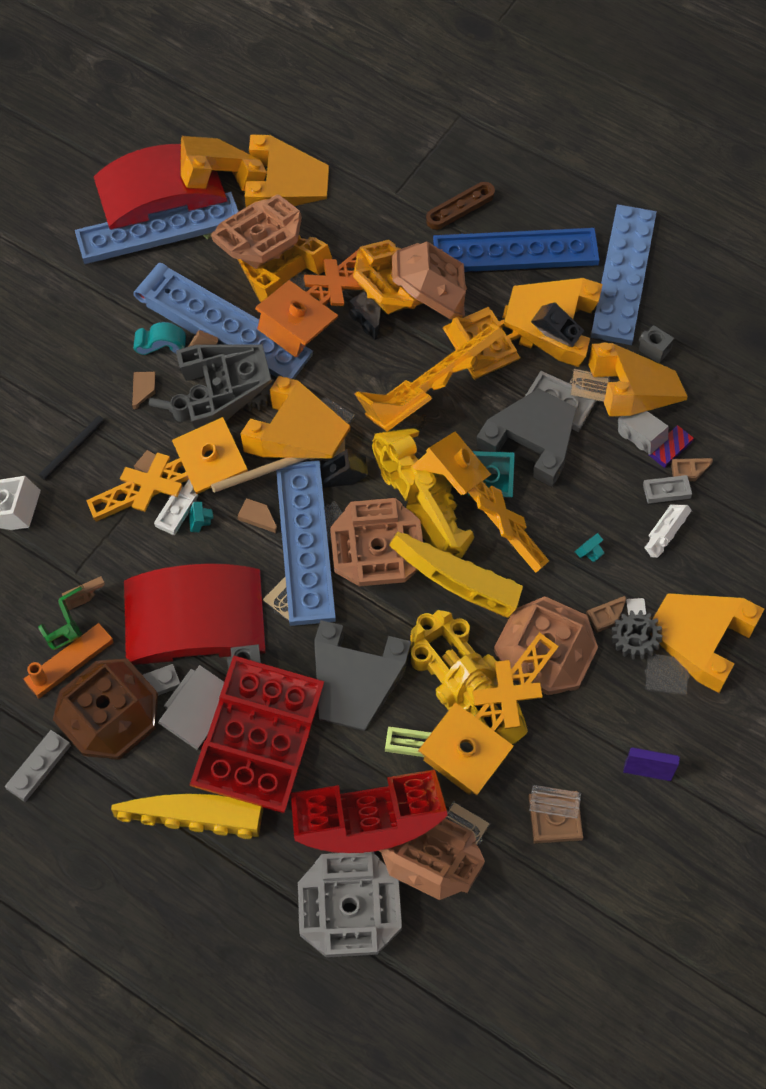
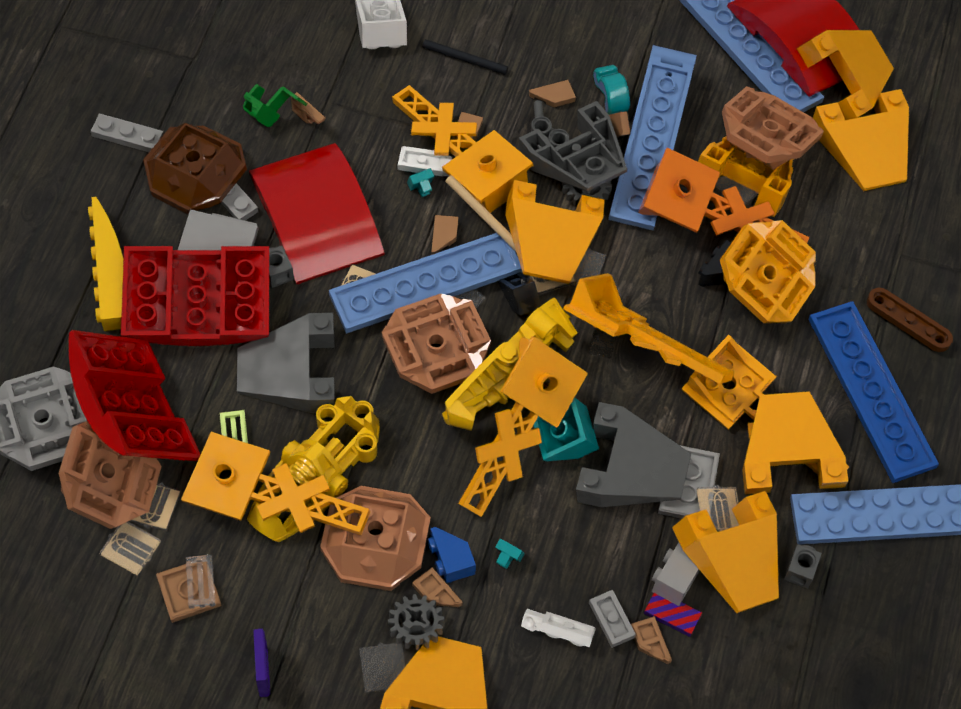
camera: 70 degrees right, 0 degrees up
orange piece [24,623,114,699] -> none
yellow slope [389,532,523,618] -> none
nougat piece [392,242,467,319] -> none
black slope [531,302,584,347] -> none
white sticker [626,598,646,615] -> none
none -> clear piece [99,522,161,576]
none -> blue slope [427,527,476,583]

